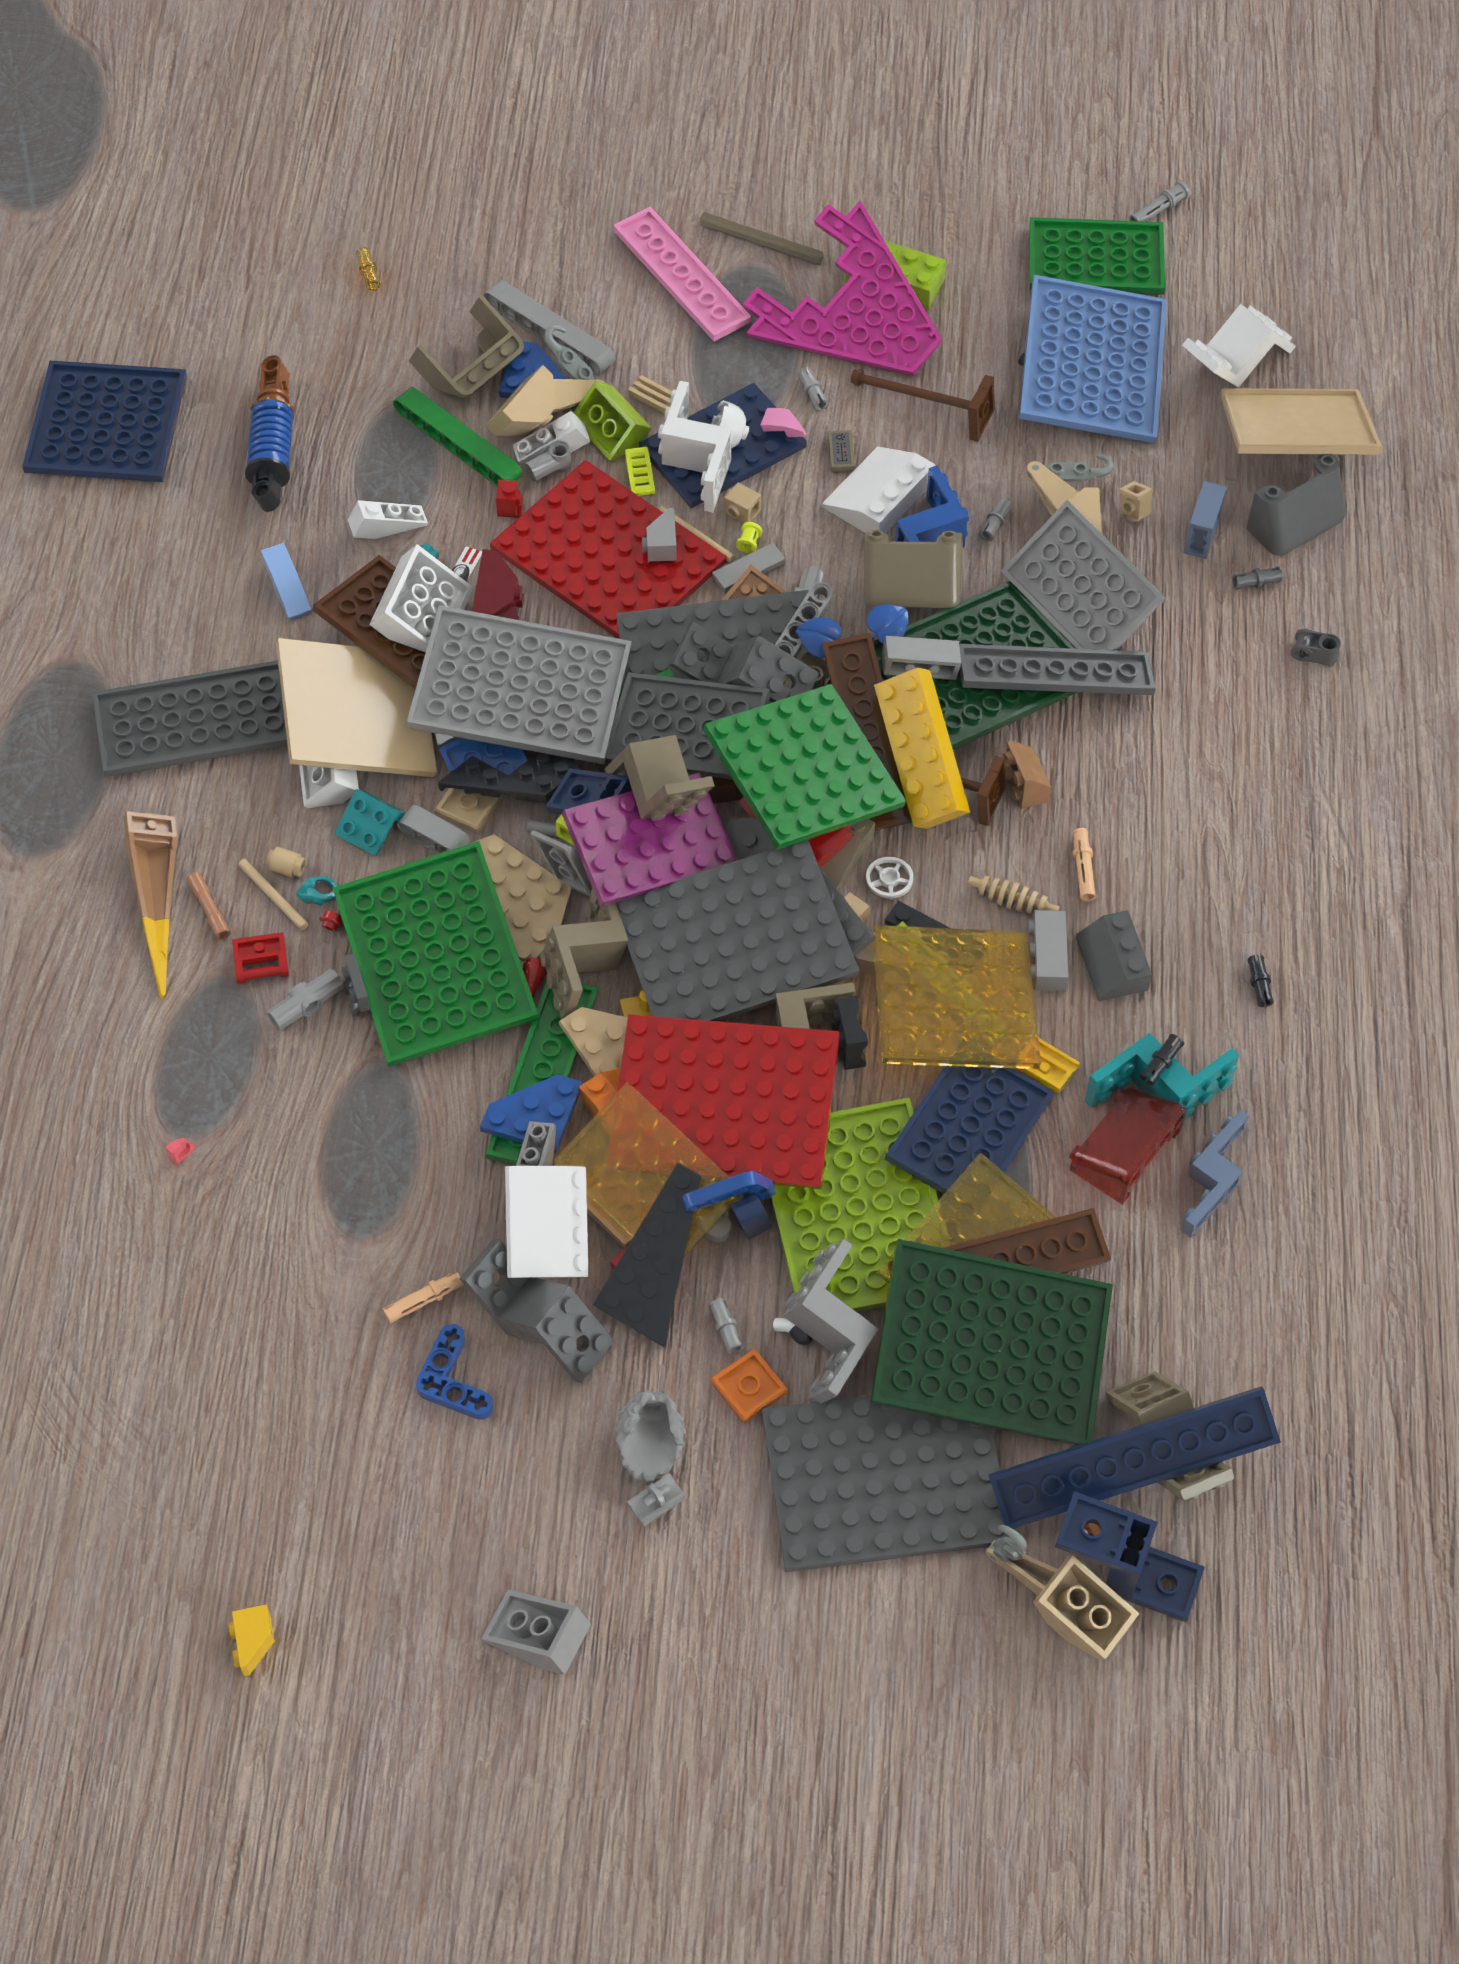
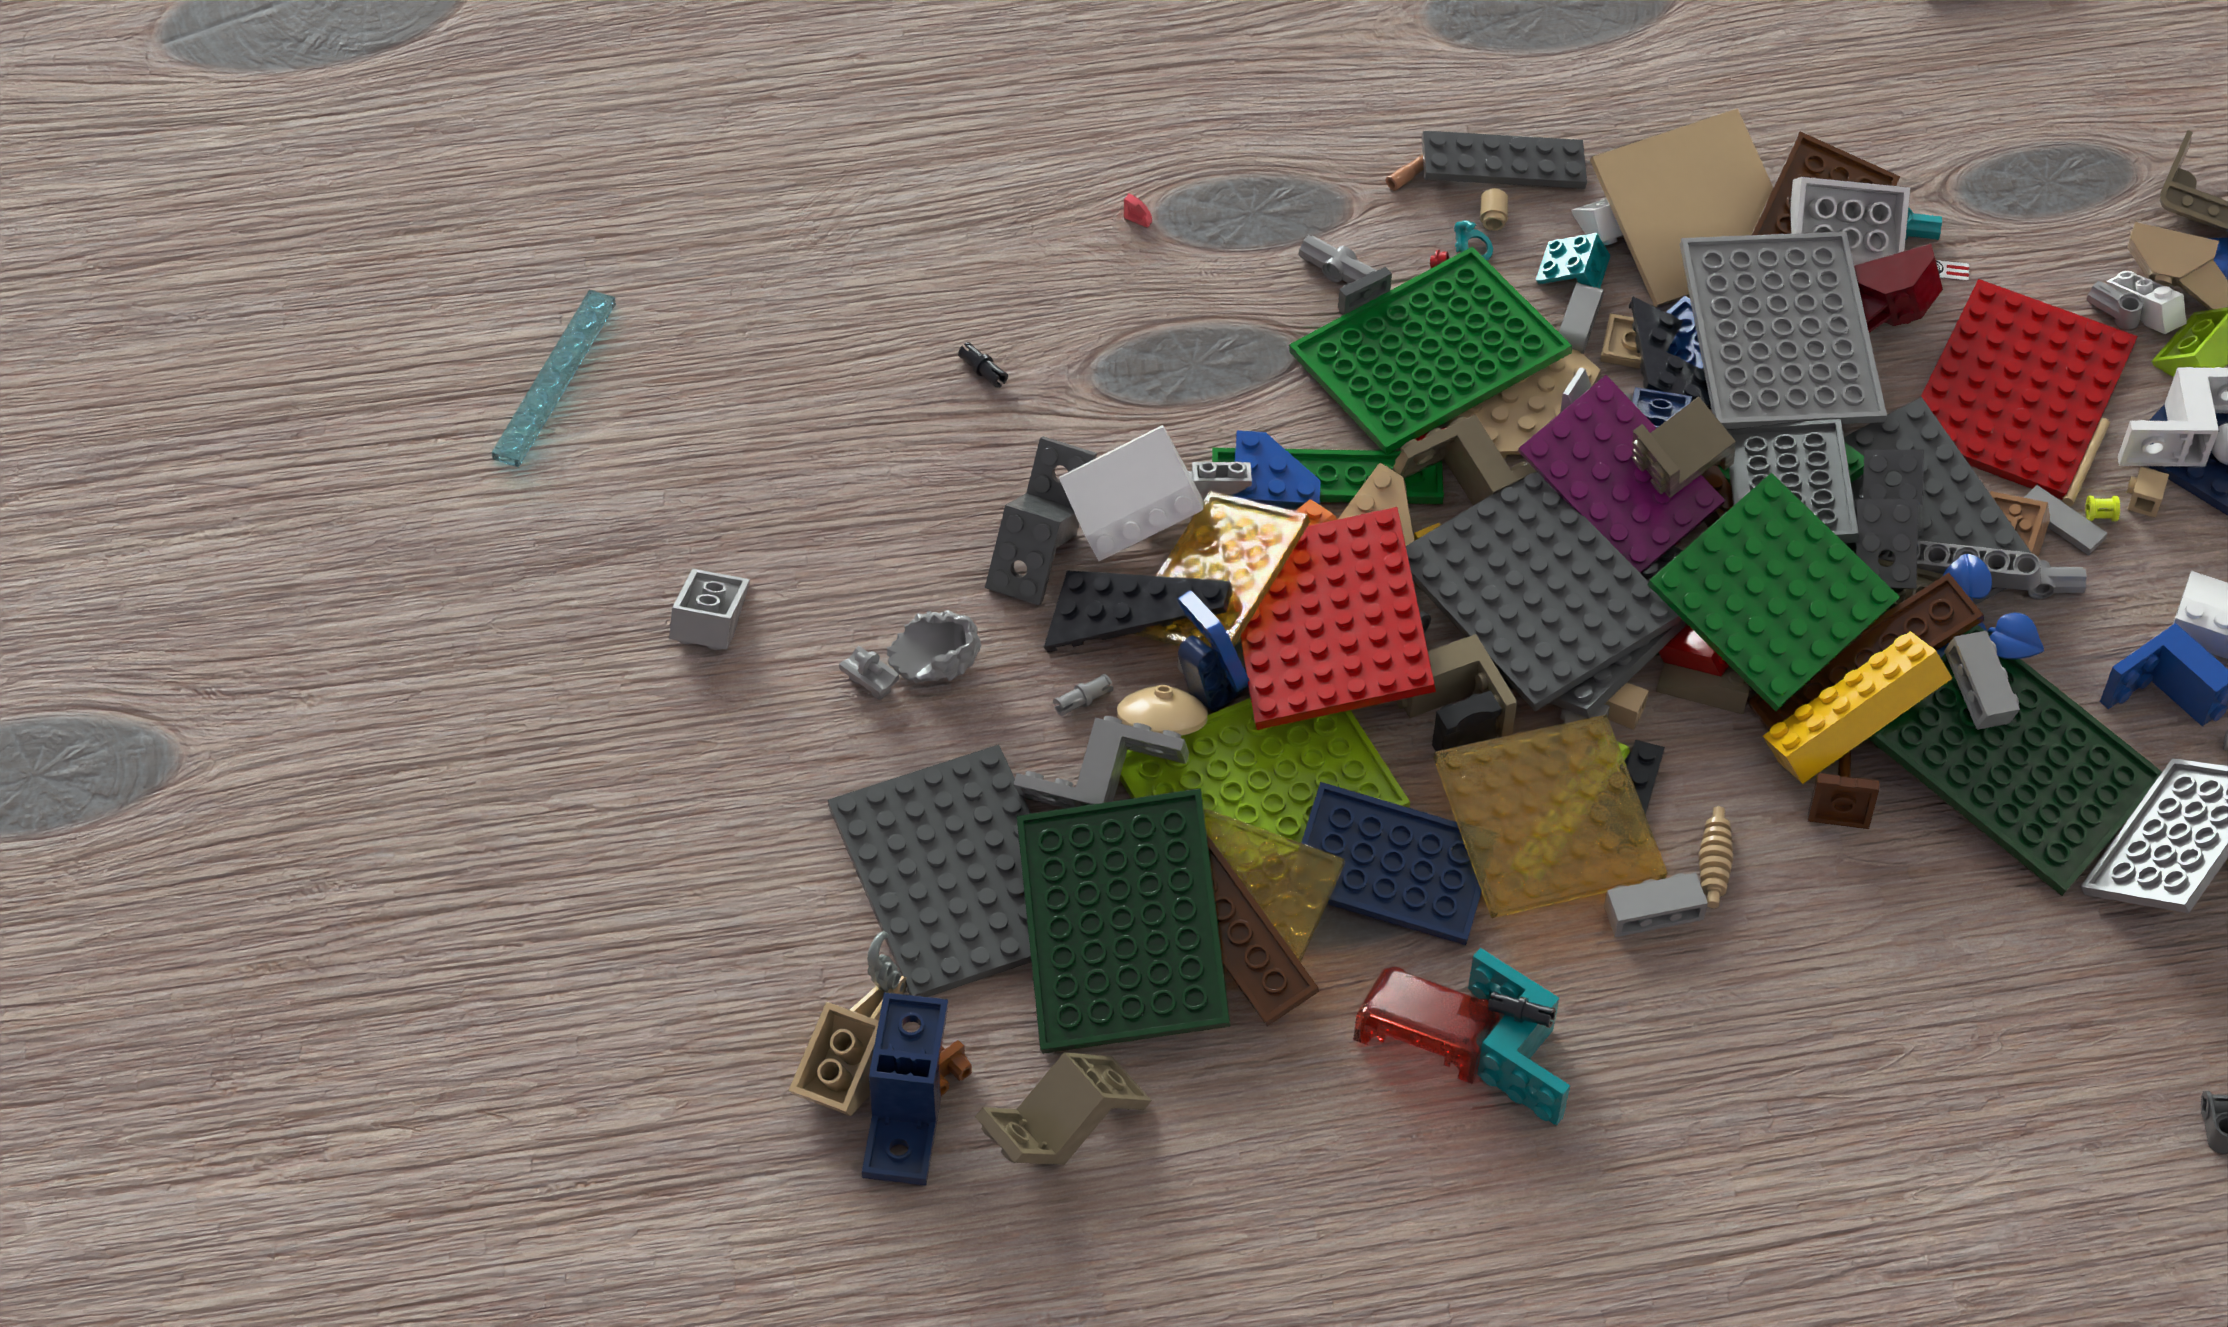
camera: 75 degrees right, 5 degrees down
dark grey plate [92,660,288,777] -> none
medium nougat plate [123,811,178,1000] -> none
yellow slope [228,1604,275,1676] -> none
red plate [232,932,289,984] -> none
tan bar [238,859,309,931] -> none
piece [245,355,294,512] -> none
light blue slope [261,543,312,621] -> none
white slope [348,500,428,539] -> none
light nougat pin [382,1270,464,1324] -> none
green beam [393,387,523,487] -> none
blue beam [416,1324,493,1420] -> none
red brick [496,480,524,518] -> none
neon yellow slope [625,447,655,496] -> none
light grey slope [642,508,677,562] -> none
orange tile [710,1348,788,1424] -> none
dark tan windscreen [864,530,964,608] -> none
white wheel [866,857,913,900] -> none
dark grey plate [959,644,1156,695] -> none
dark blue plate [988,1386,1281,1529] -> none
medium nougat slope [1003,740,1051,809] -> none
yellow plate [1014,1036,1080,1094] -> none
light nougat pin [1072,828,1096,902] -> none
dark grey slope [1076,910,1152,1001] -> none
sand blue bracket [1182,1110,1249,1238] -> none
black pin [1247,954,1274,1007] -> none
none -> clear light blue plate [492,289,616,467]
none -> black pin [958,342,1008,388]
none -> tan dish [1117,685,1208,735]
none -> dark grey plate [1421,130,1587,189]

